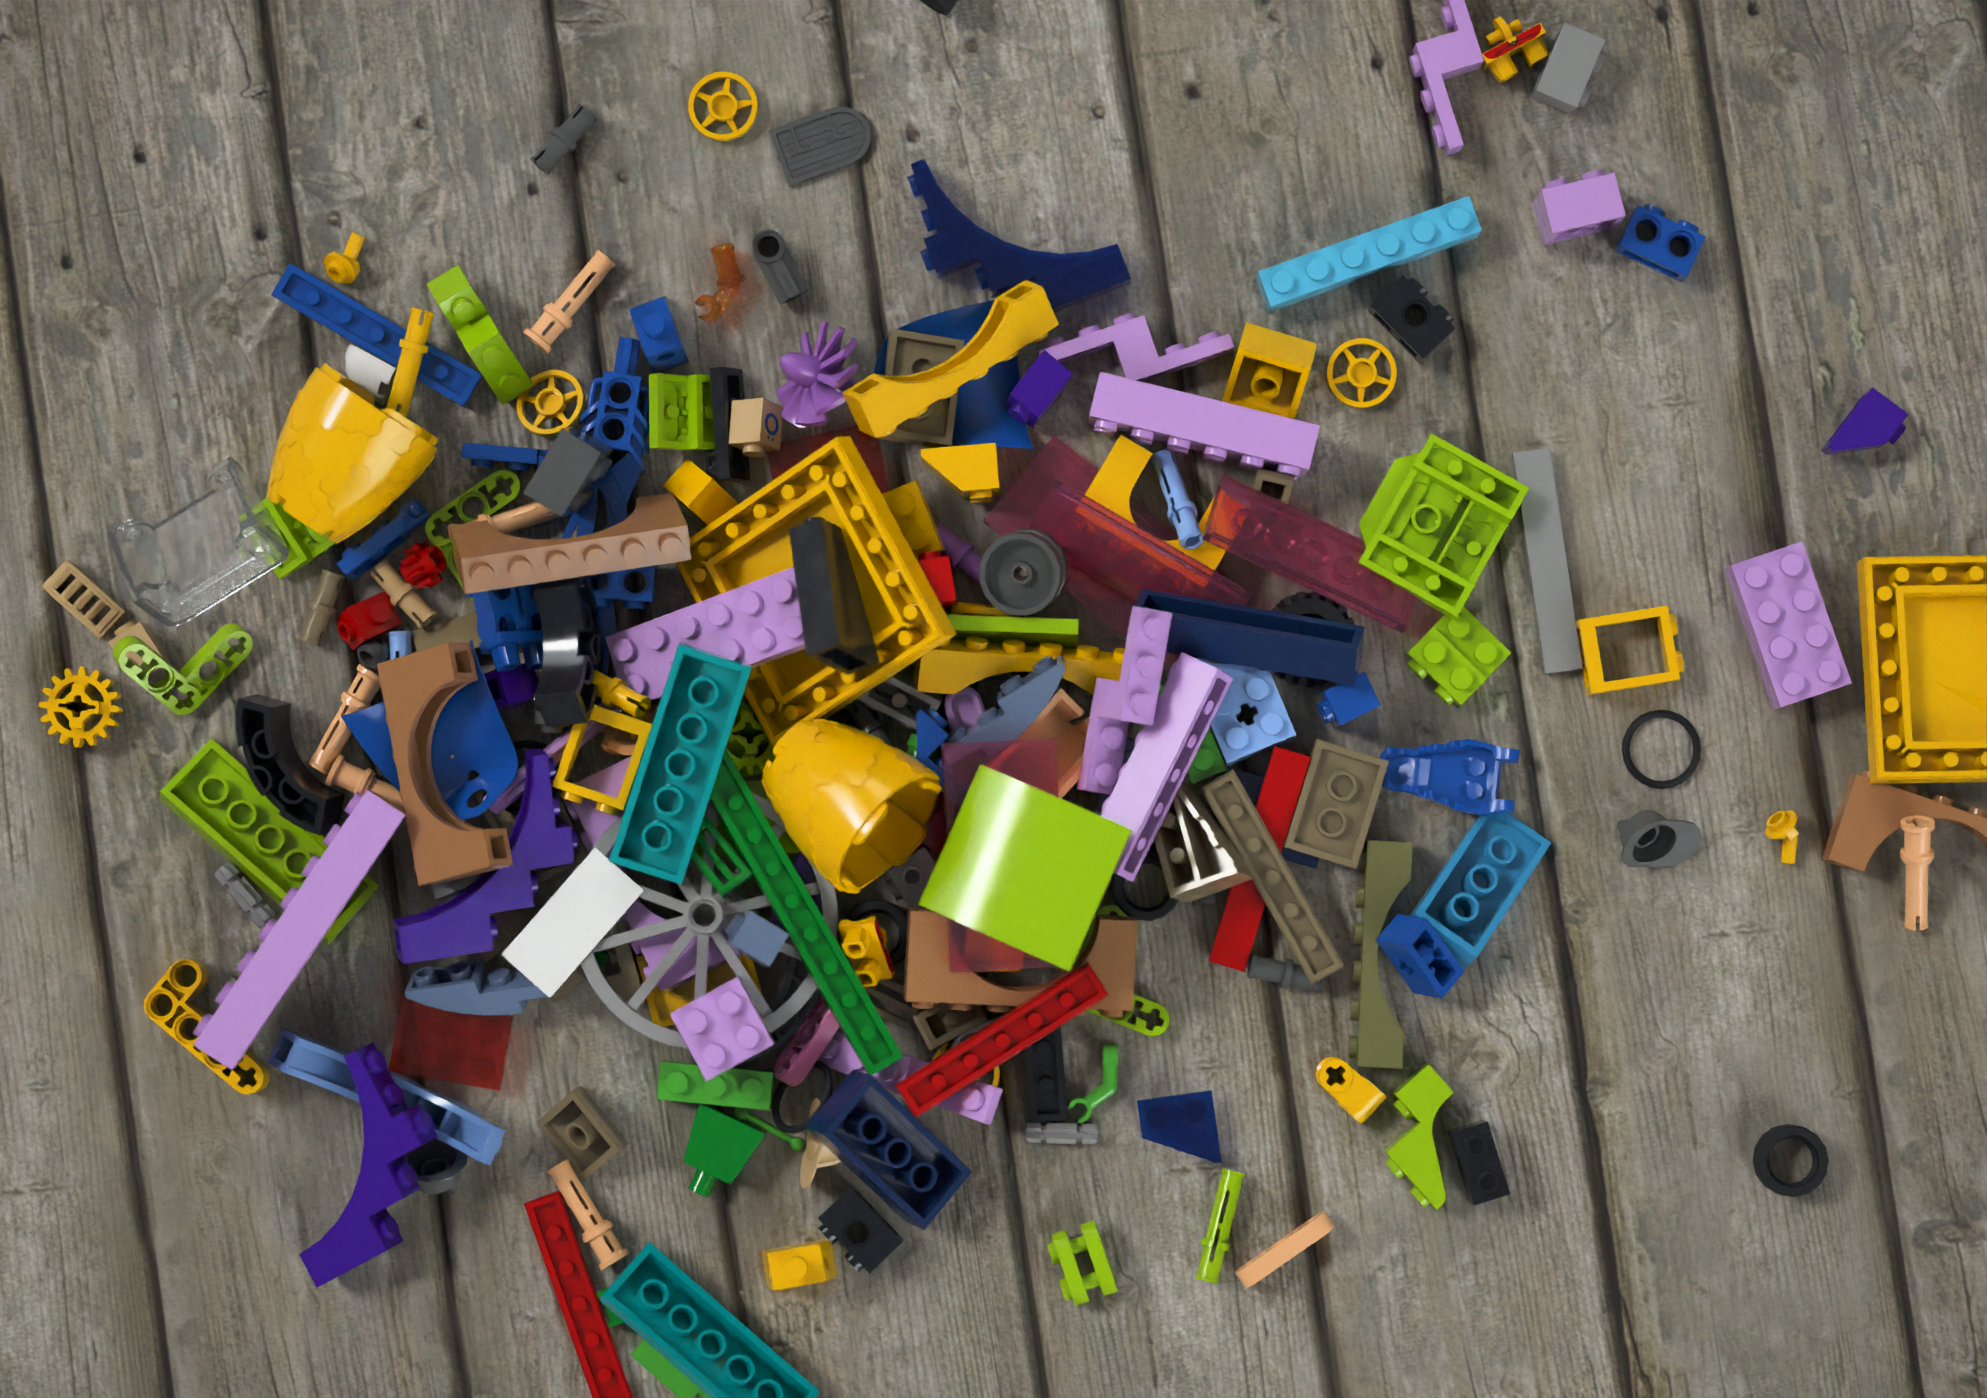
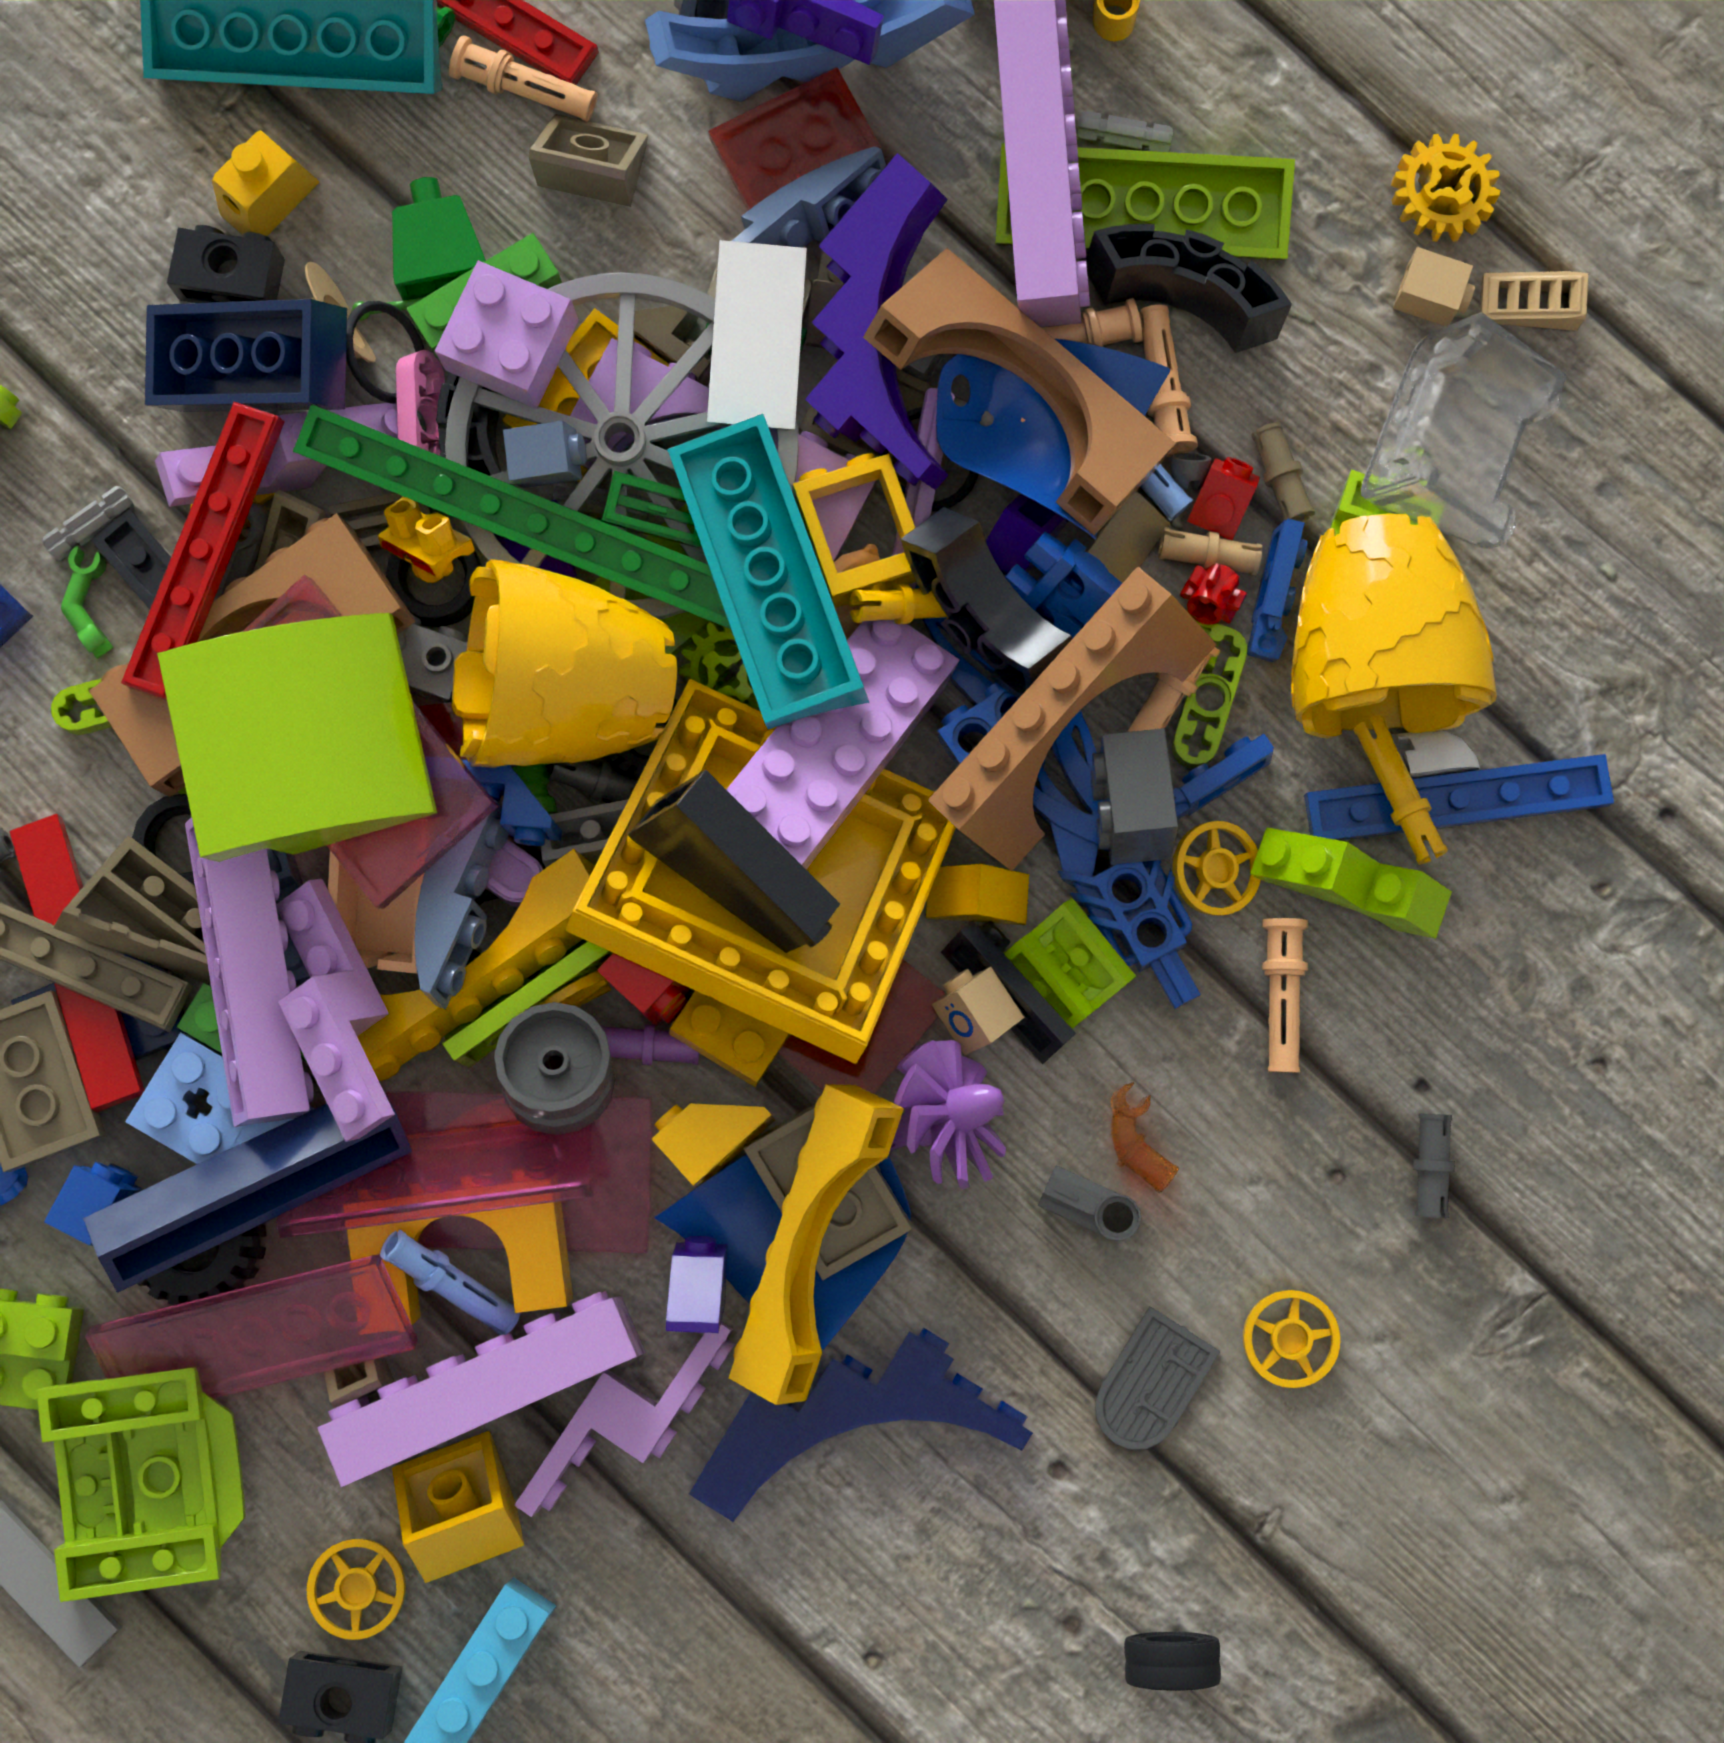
camera: 140 degrees right, 5 degrees down
lime beam [112,623,253,715] -> none
yellow plate [323,232,366,284] -> none
blue torso [629,296,689,373] -> none

